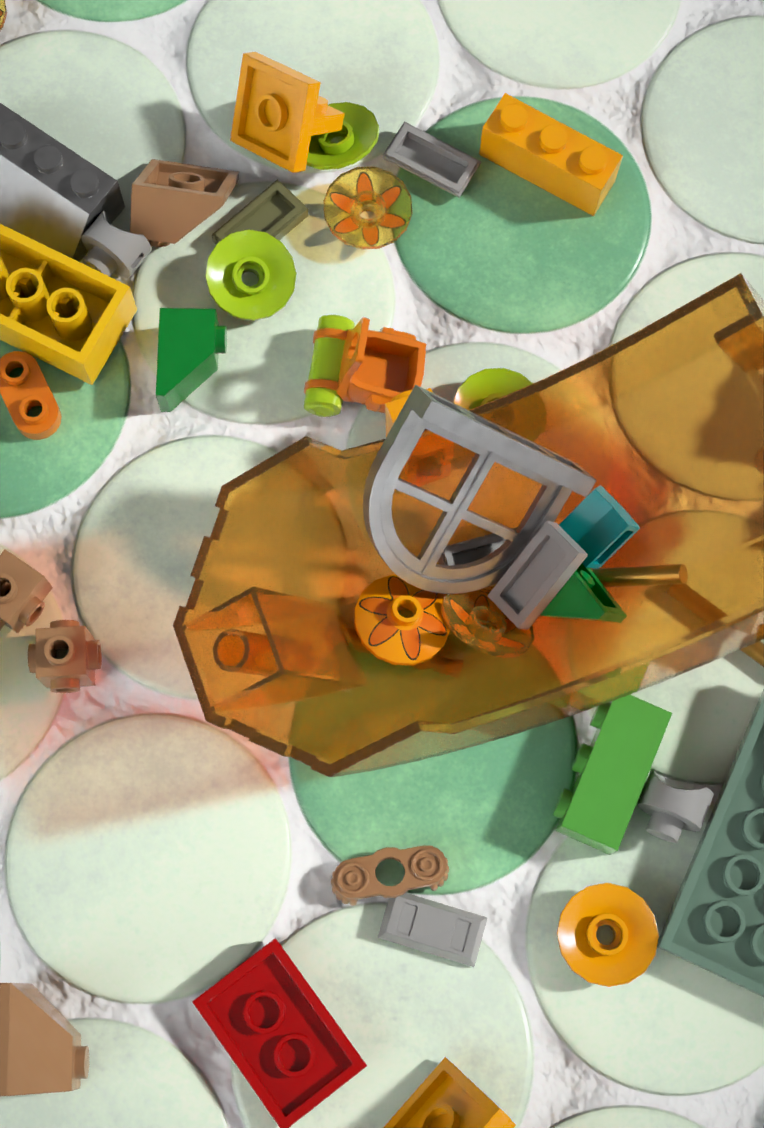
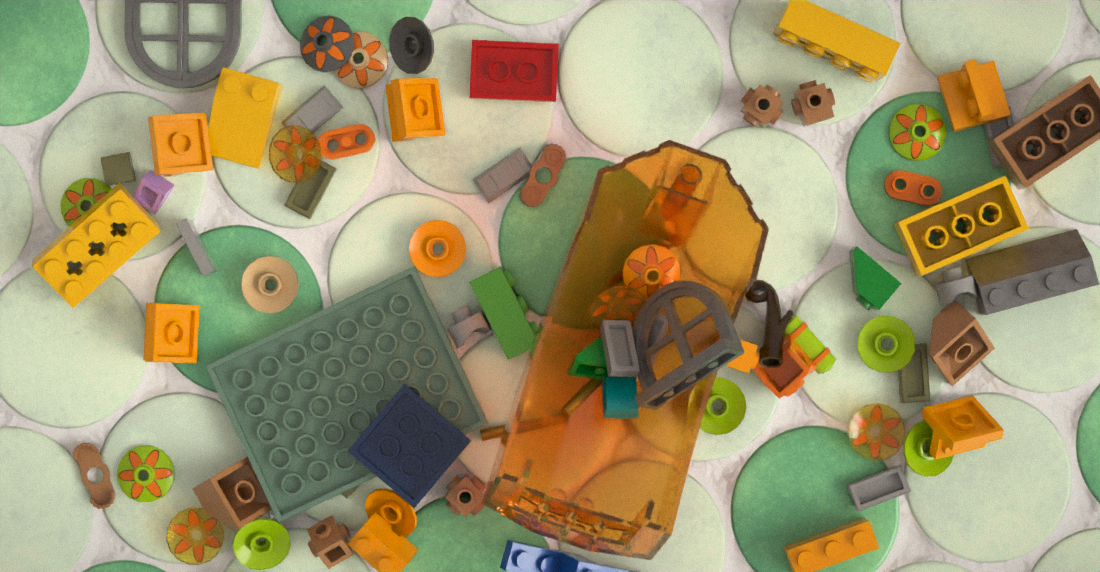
camera: 130 degrees right, 15 degrees up
none -> dark brown plant [744,280,793,368]

